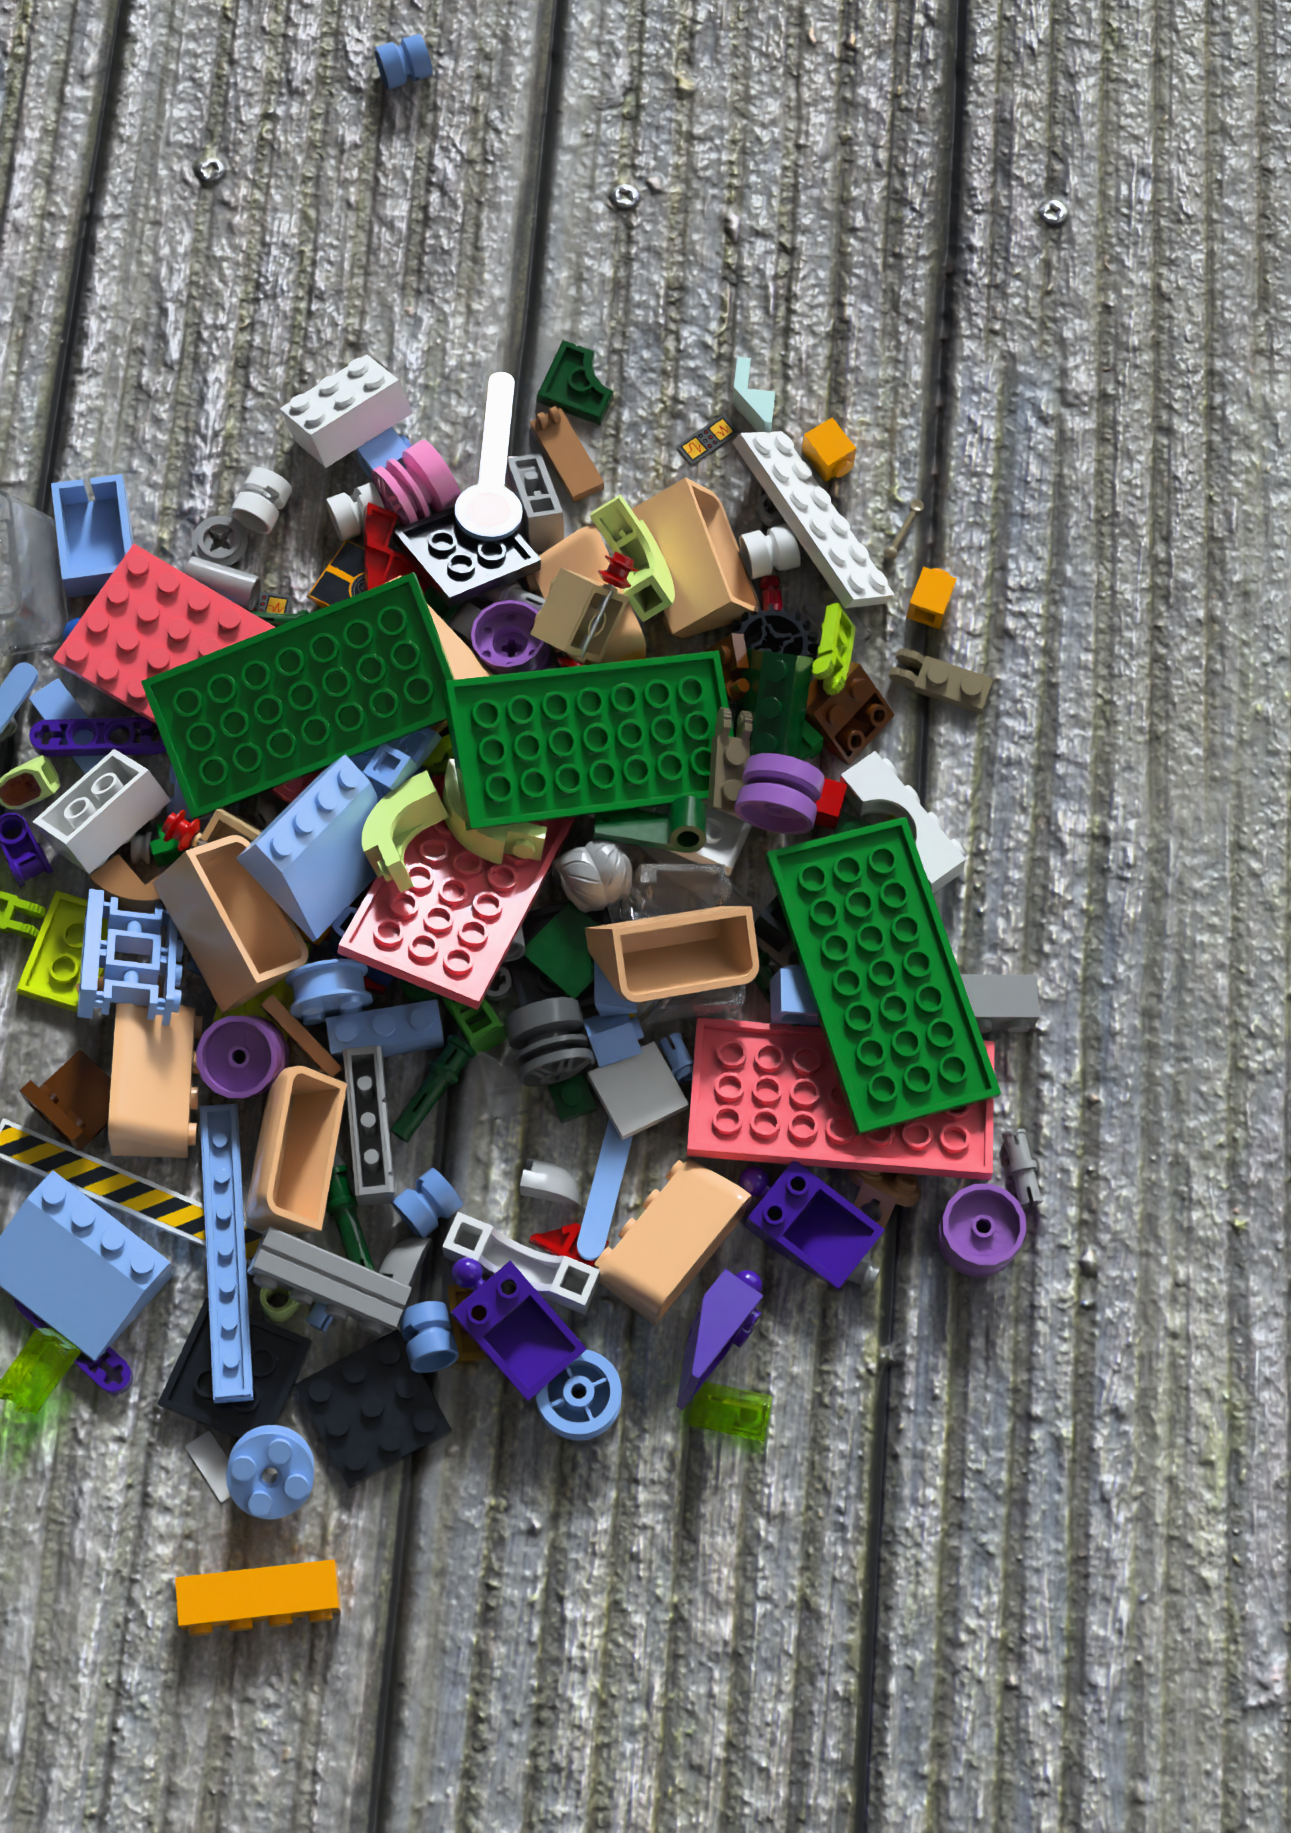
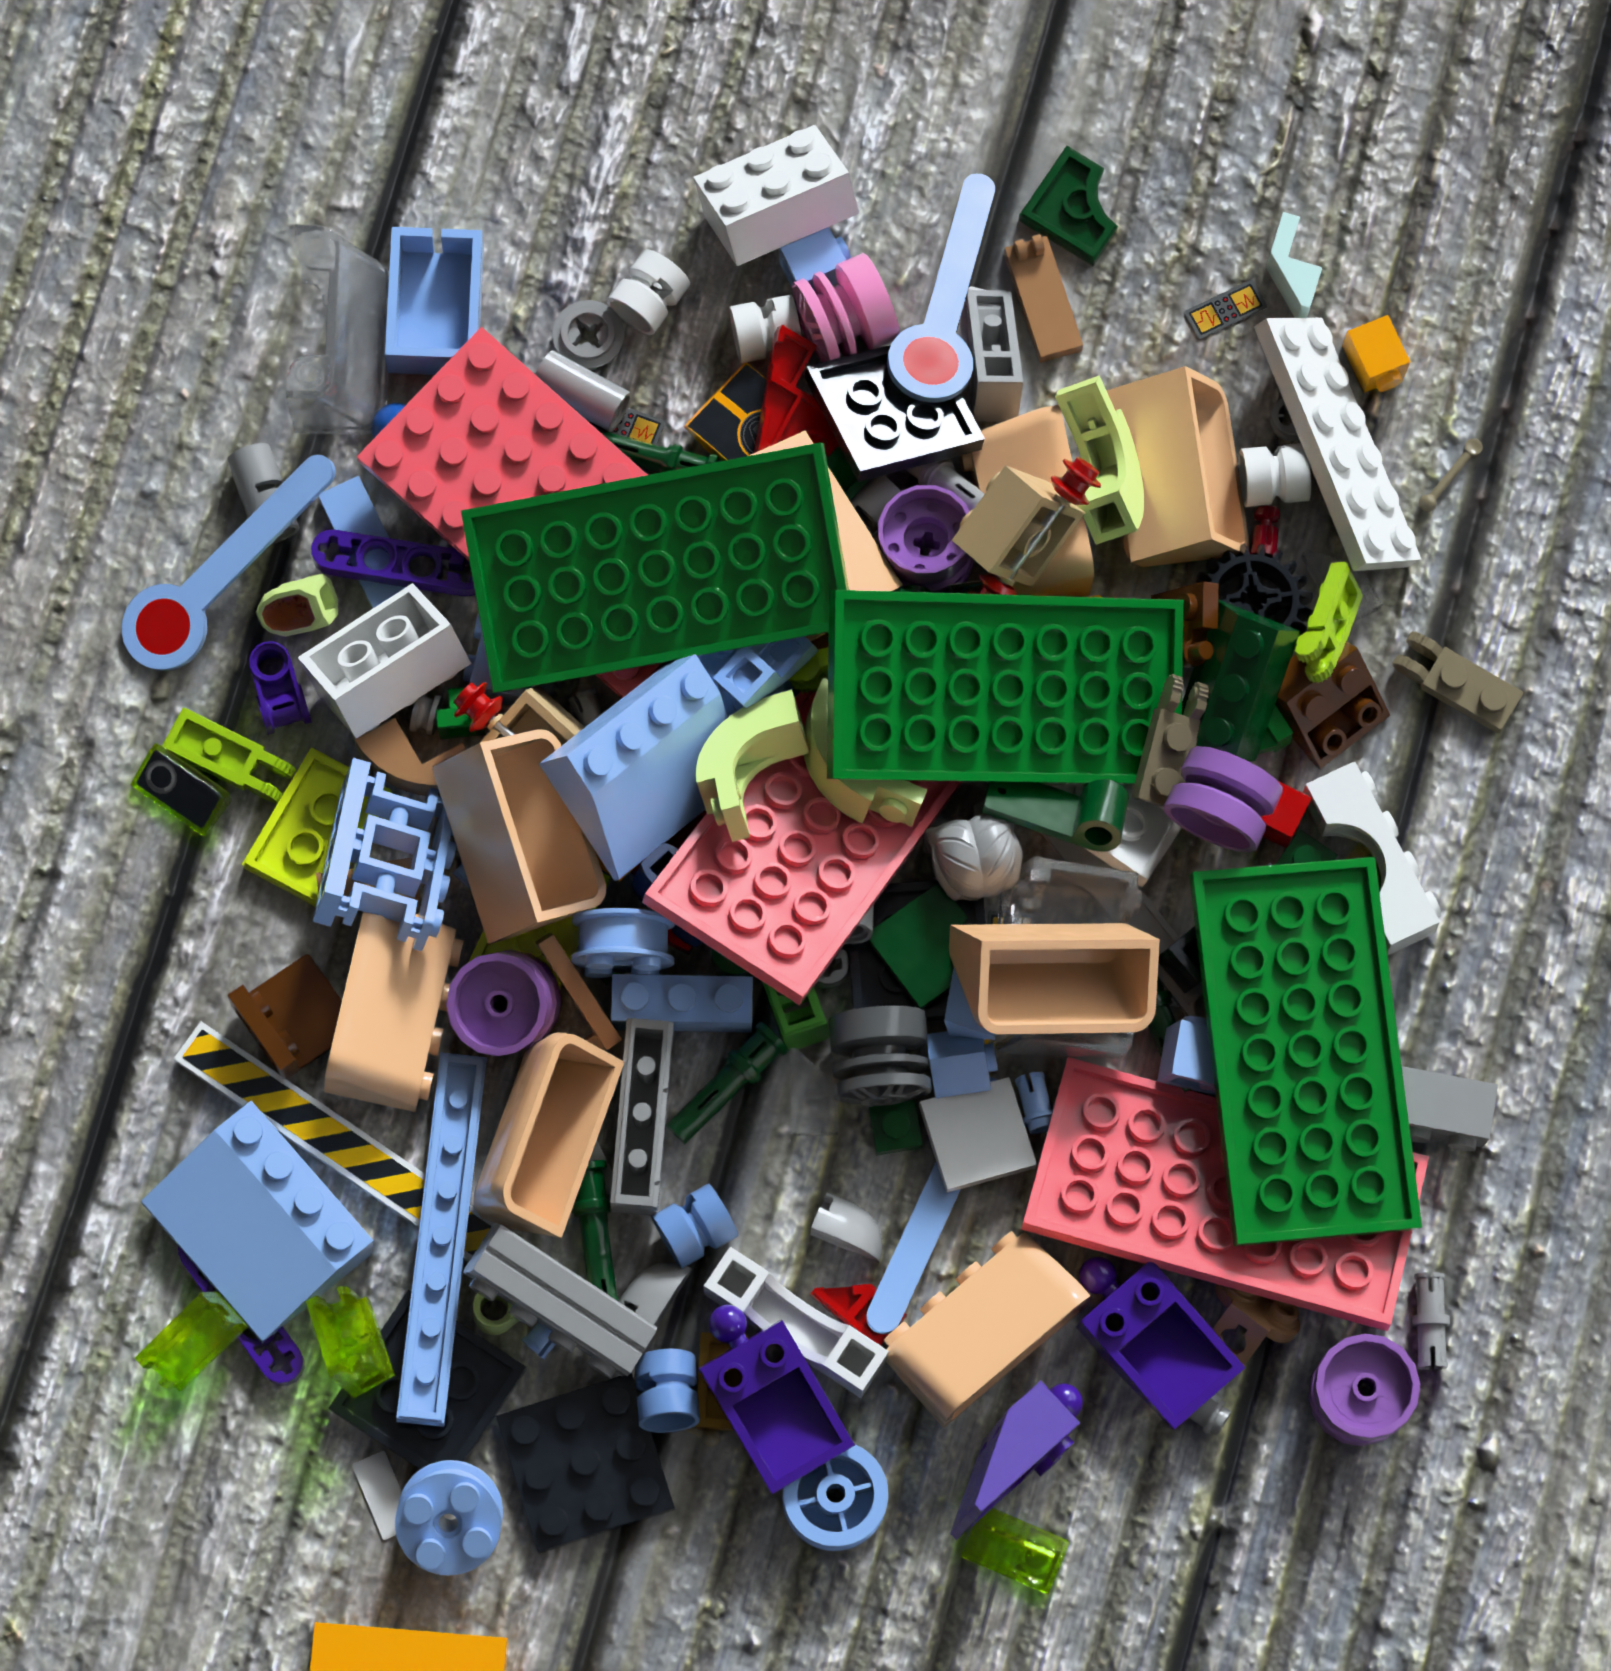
camera: 10 degrees right, 5 degrees up
light orange brick [906,566,957,629] -> none
none -> clear neon green hinge [305,1286,395,1398]

